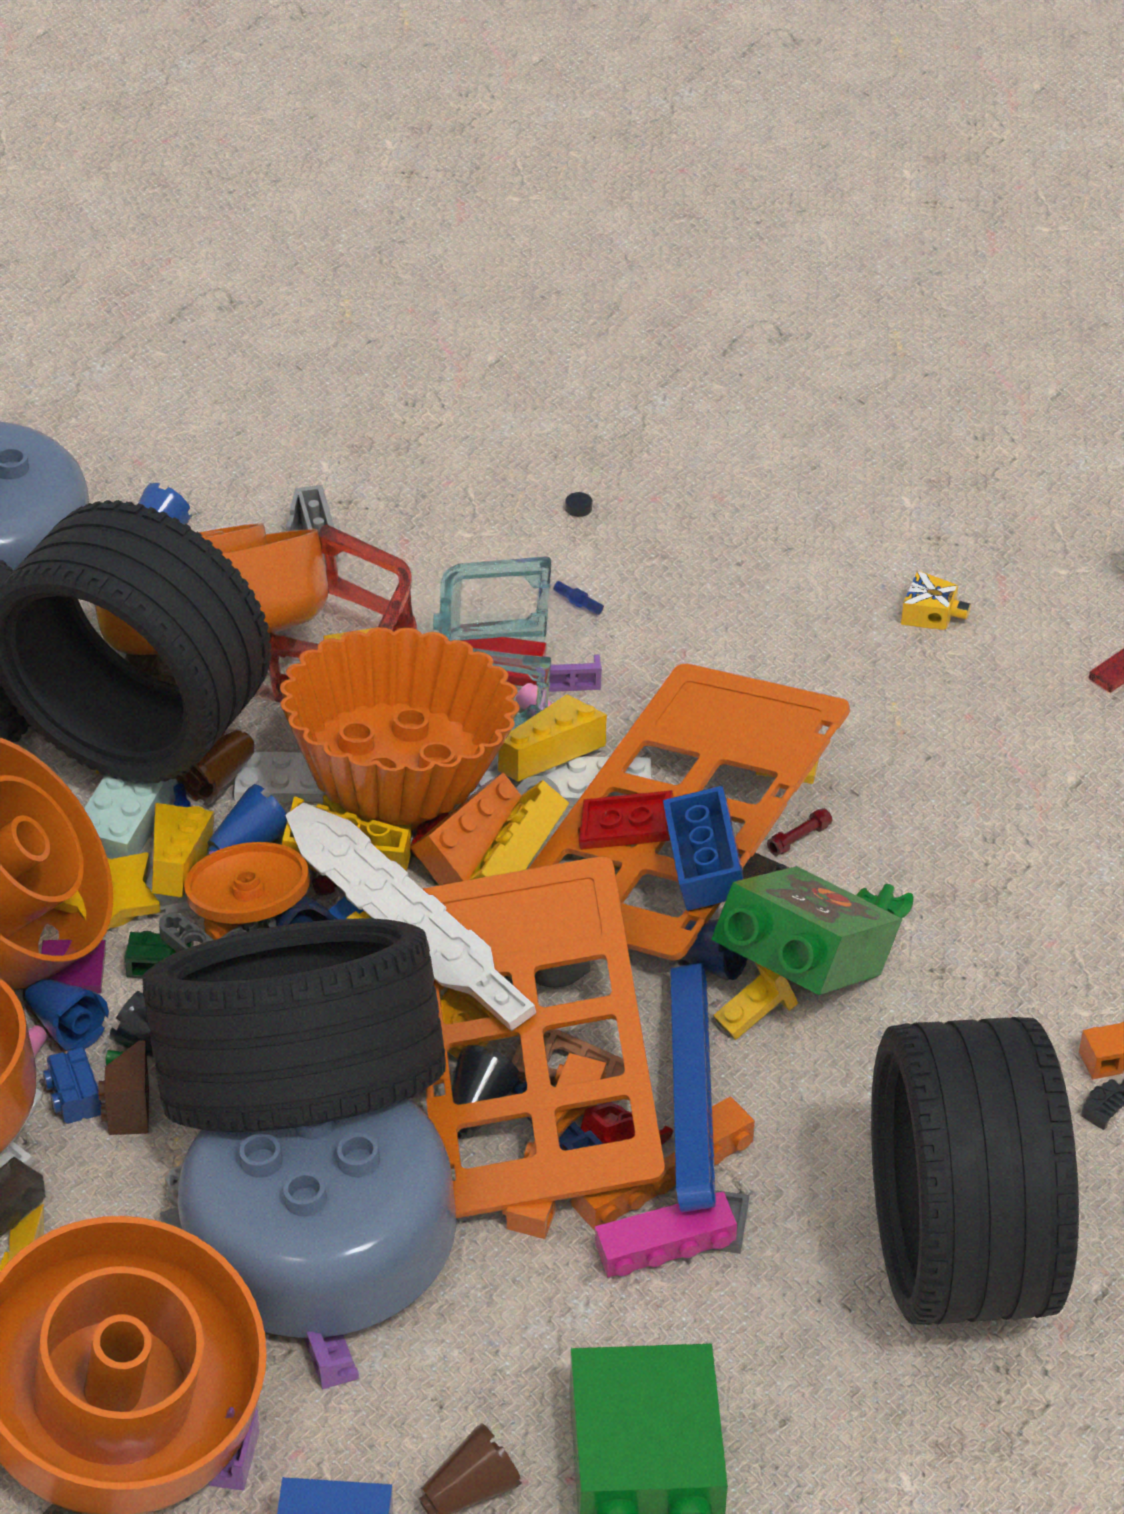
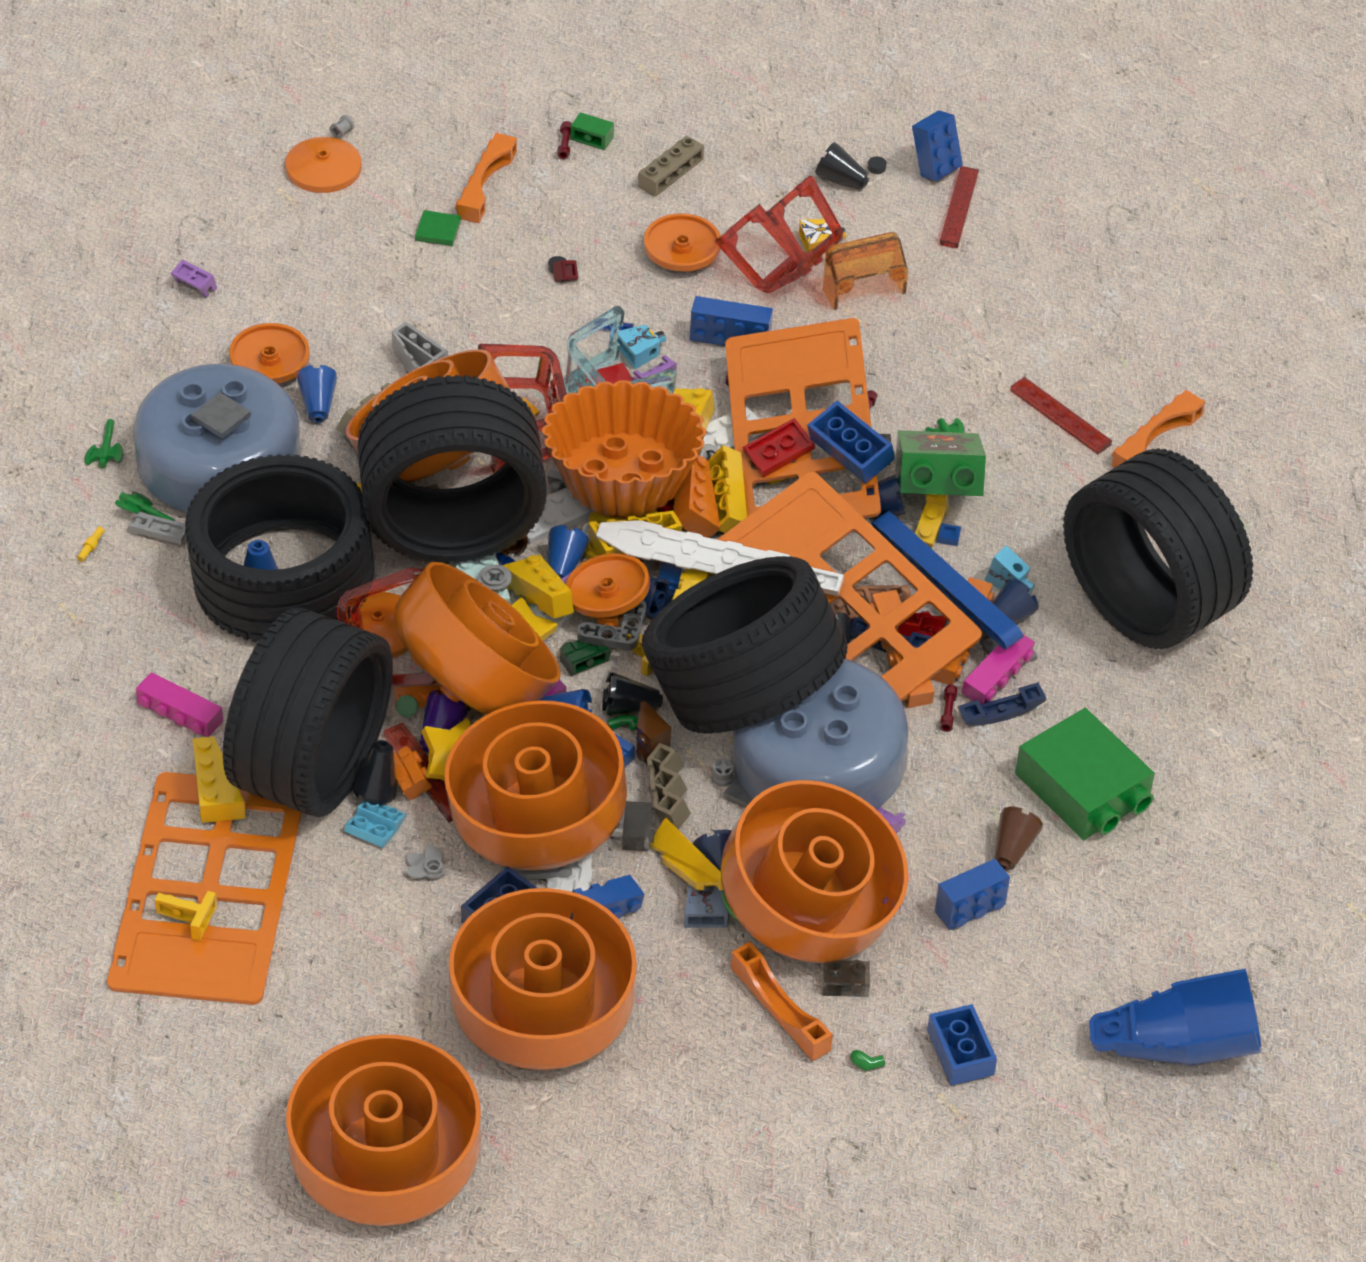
camera: 35 degrees left, 5 degrees up
none -> medium lavender hinge [171,259,217,297]
none -> orange dish [229,323,310,384]
none -> orange dish [285,137,362,193]
none -> light grey bush [329,115,354,139]
none -> green tile [415,210,461,246]
none -> orange arch [455,133,517,224]
none -> light grey gear [478,565,512,592]
none -> dark red slope [553,260,578,282]
none -> dark red bar [557,121,572,159]
none -> green brick [571,112,614,150]
none -> medium azure torso [616,325,666,369]
none -> dark tan brick [638,135,704,197]
none -> orange dish [644,213,721,271]
none -> dark tan brick [647,743,691,830]
none -> blue brick [690,296,773,346]
none -> clear red windscreen [715,175,843,293]
none -> black cone [815,142,870,189]
none -> clear orange windscreen [823,232,908,310]
none -> black tile [867,156,887,174]
none -> blue tile [937,524,961,546]
none -> dark red bar [940,685,958,732]
none -> dark blue slope [958,682,1046,725]
none -> medium azure torso [985,546,1035,594]
none -> dark blue cone [992,579,1039,623]
none -> clear red tile [1010,377,1112,455]

